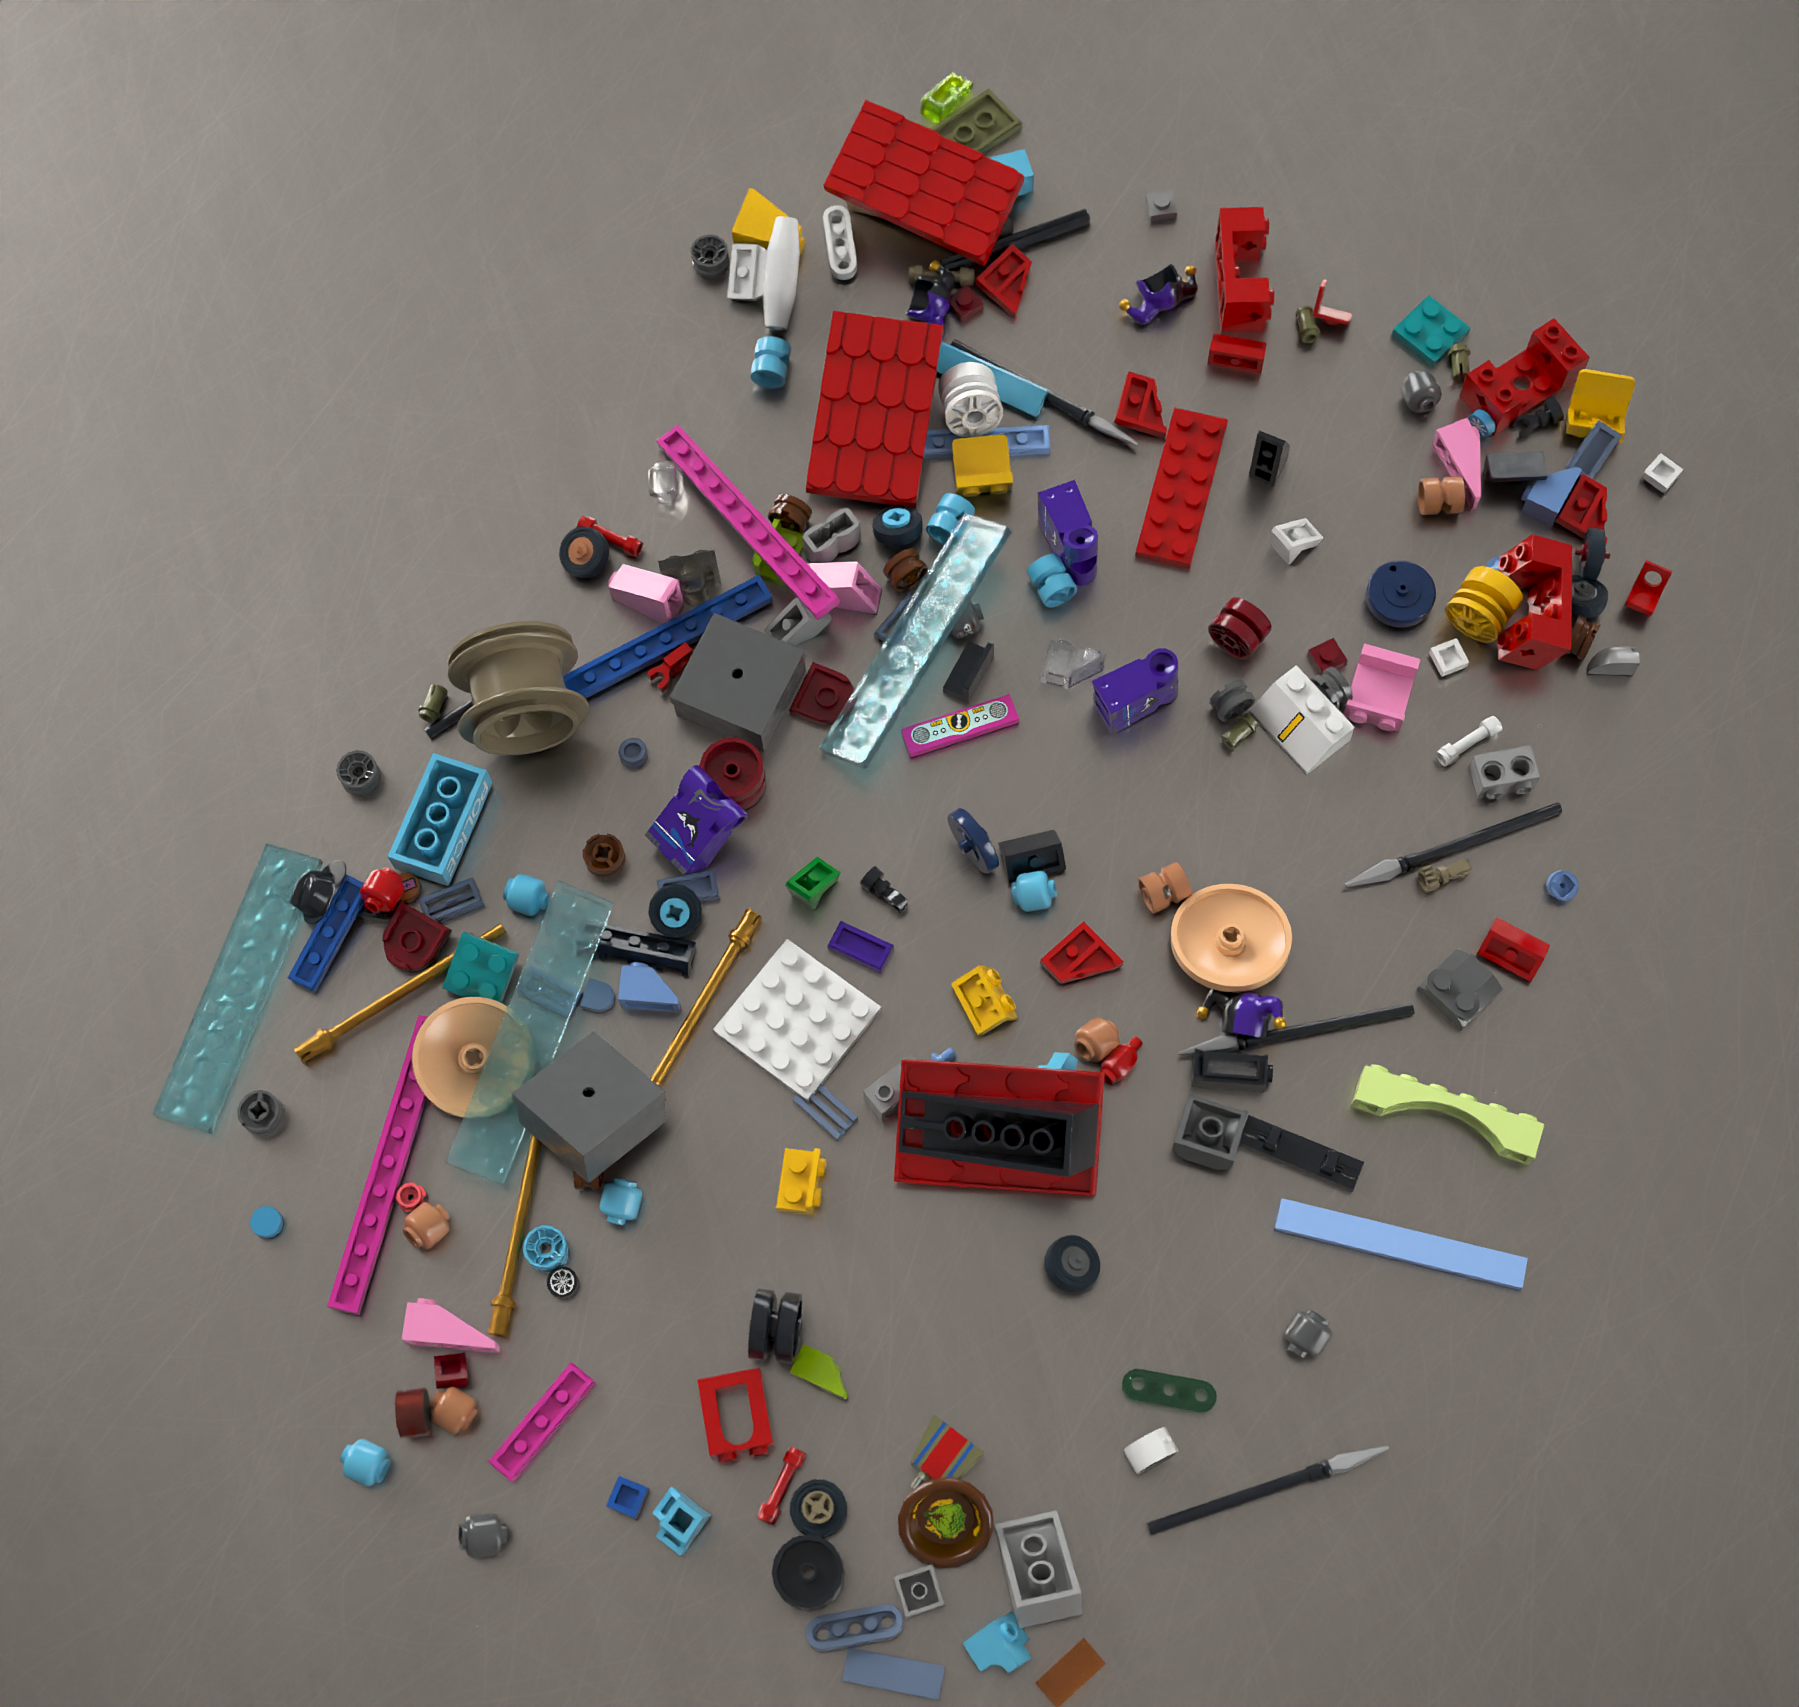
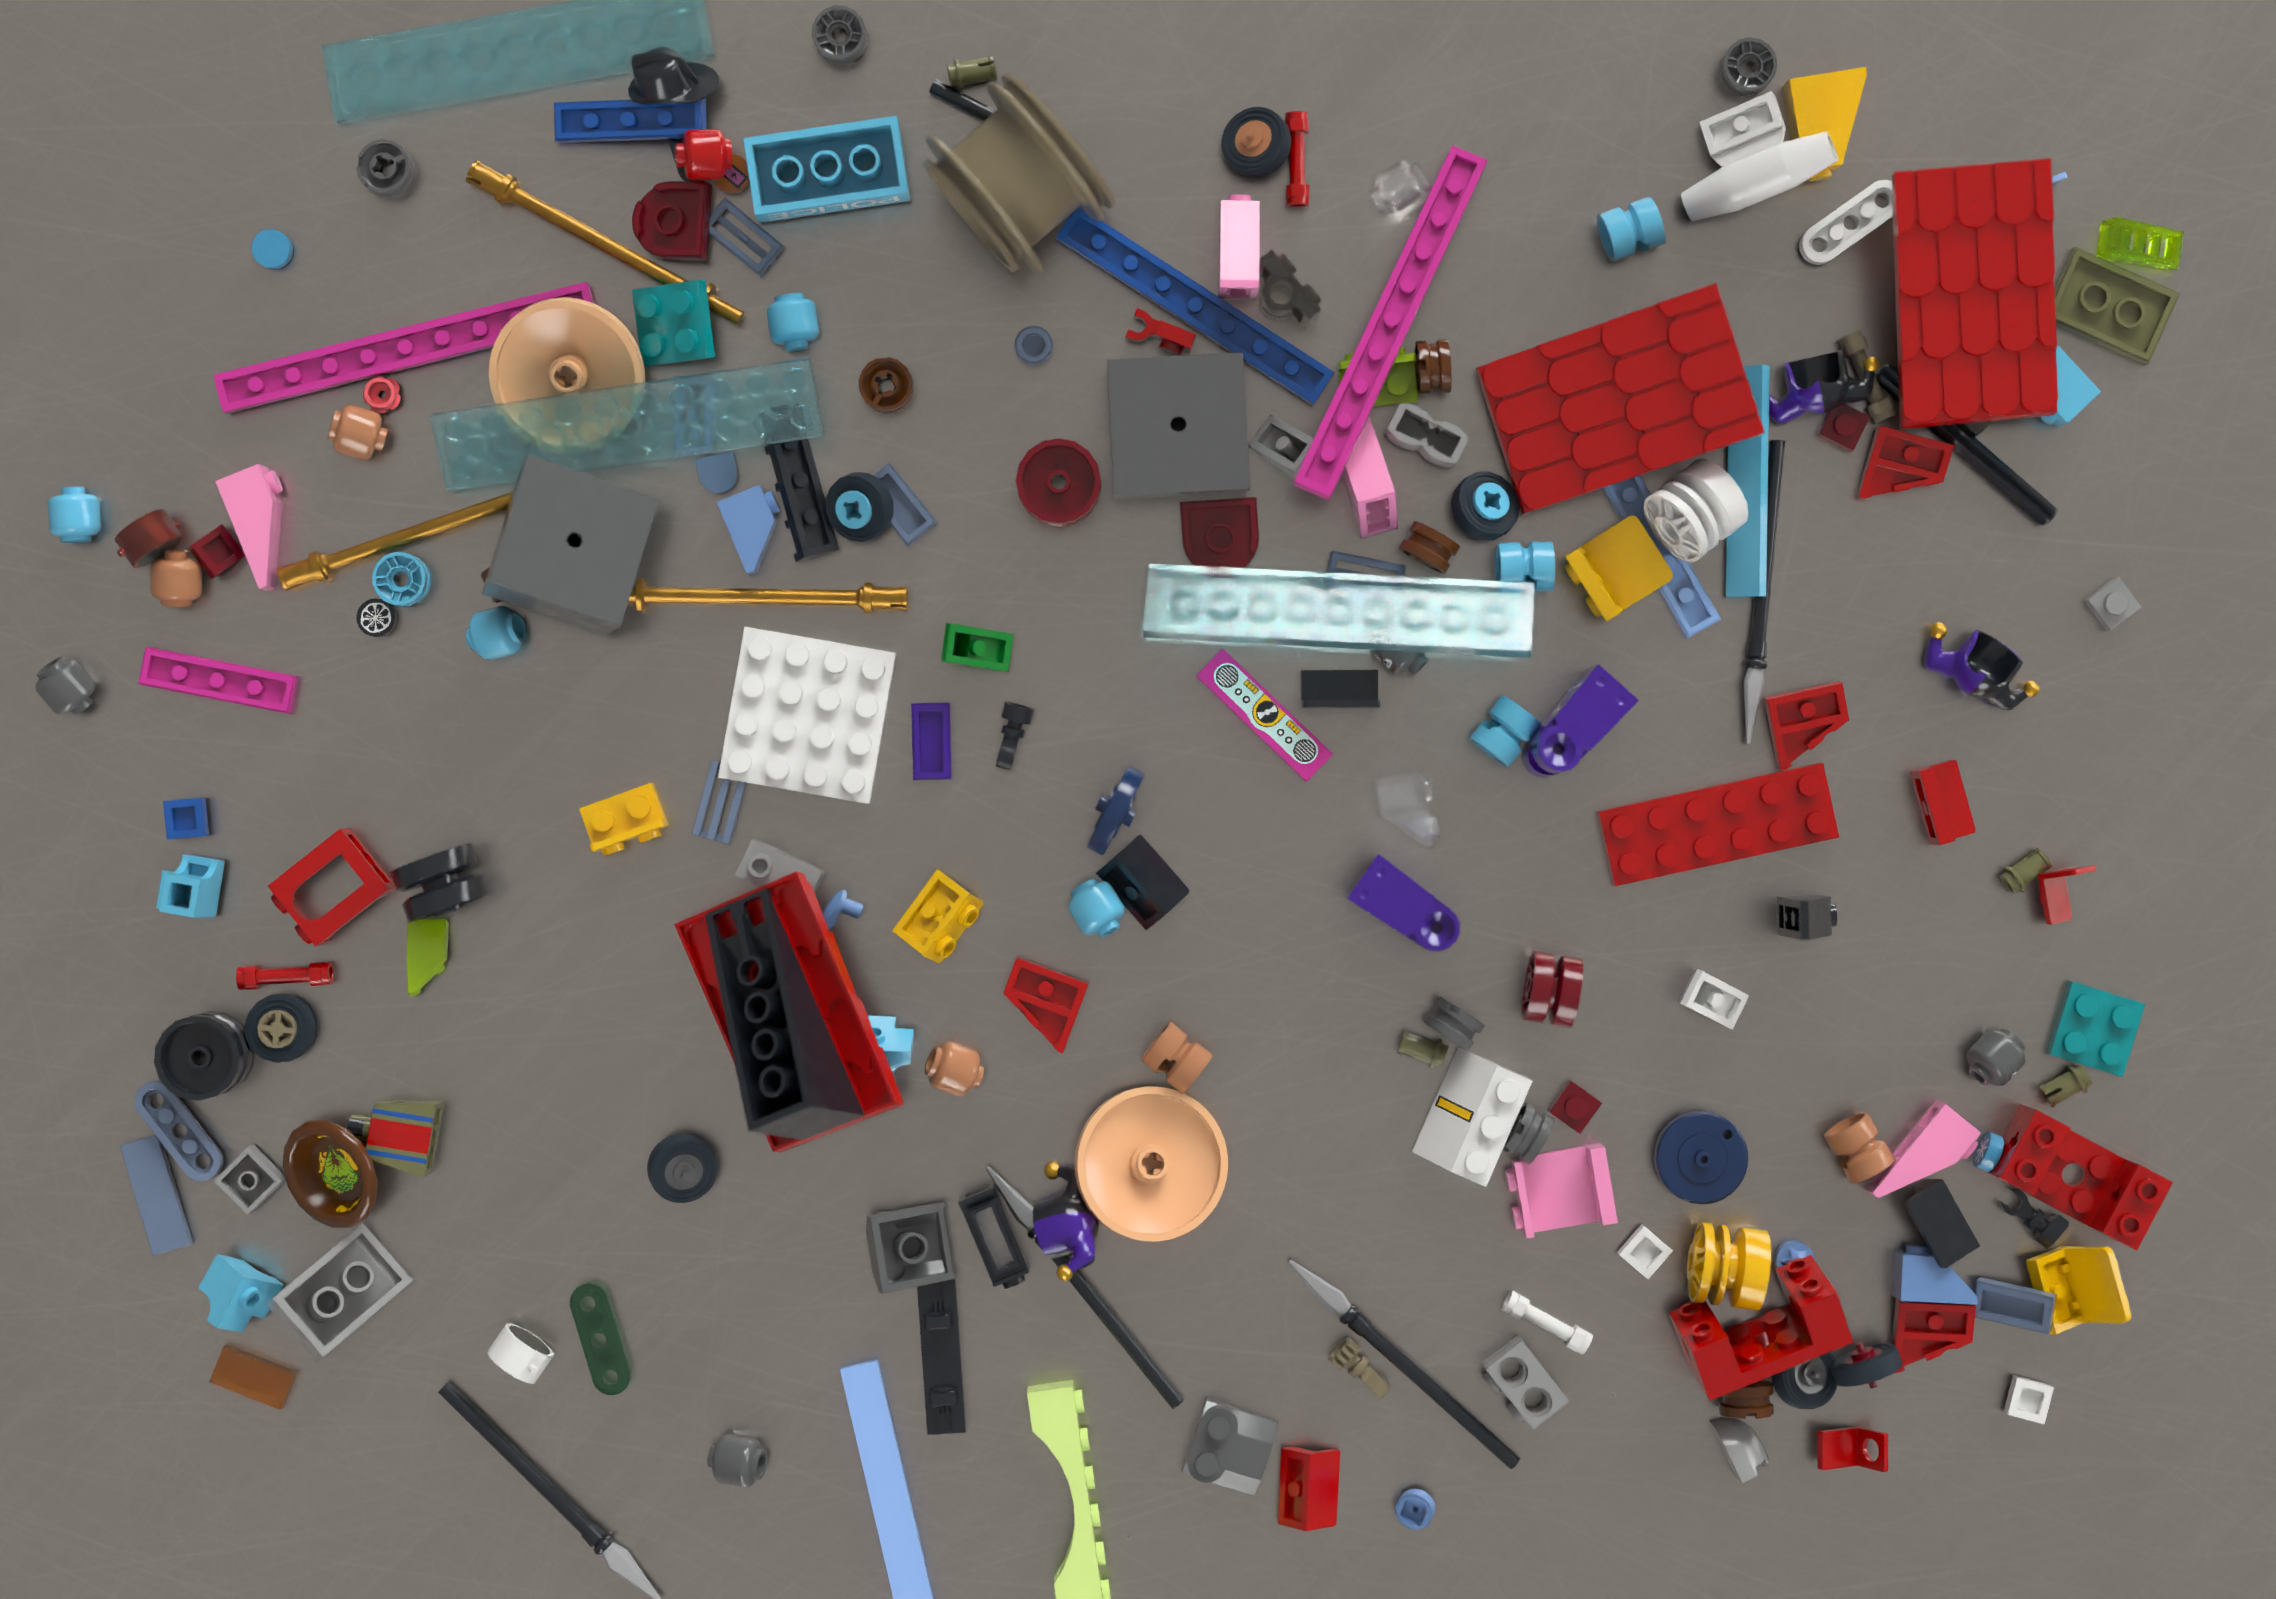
camera: 60 degrees right, 20 degrees up
dark purple piece [645,765,749,875] -> none
red plant [1099,1036,1143,1085] -> none
red plate [1215,207,1275,332] -> none

